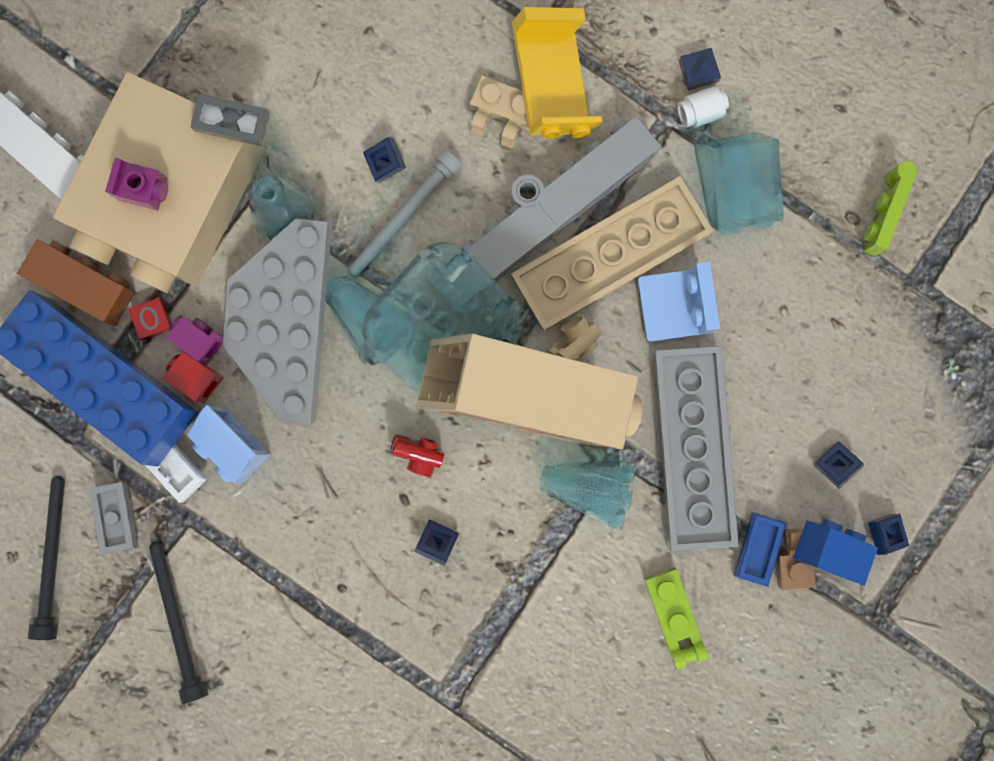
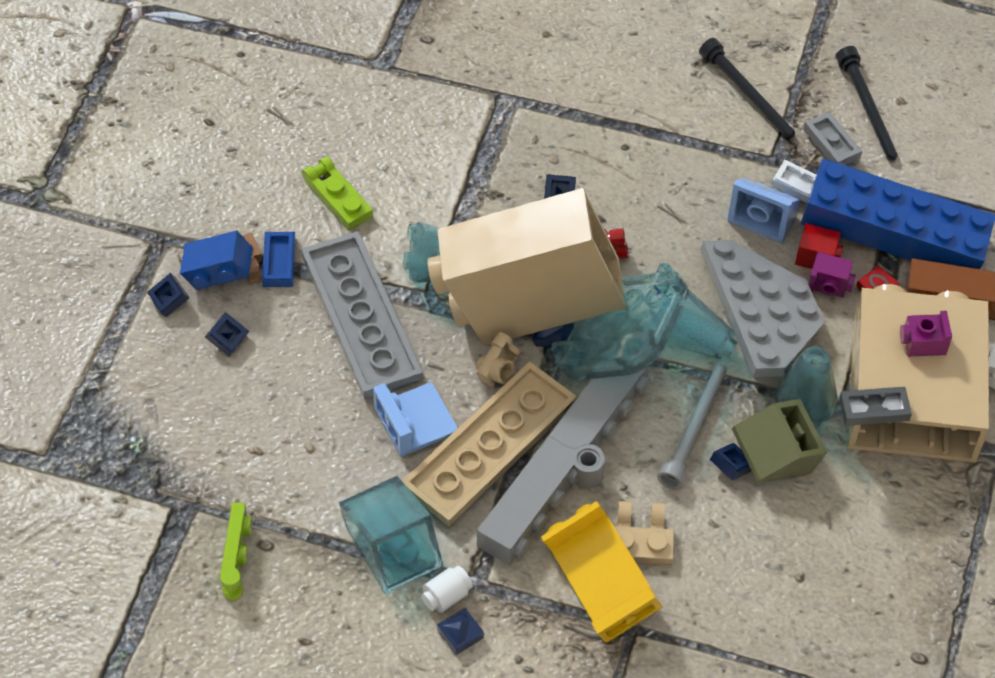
camera: 165 degrees right, 30 degrees down
none -> olive slope [732,399,827,483]

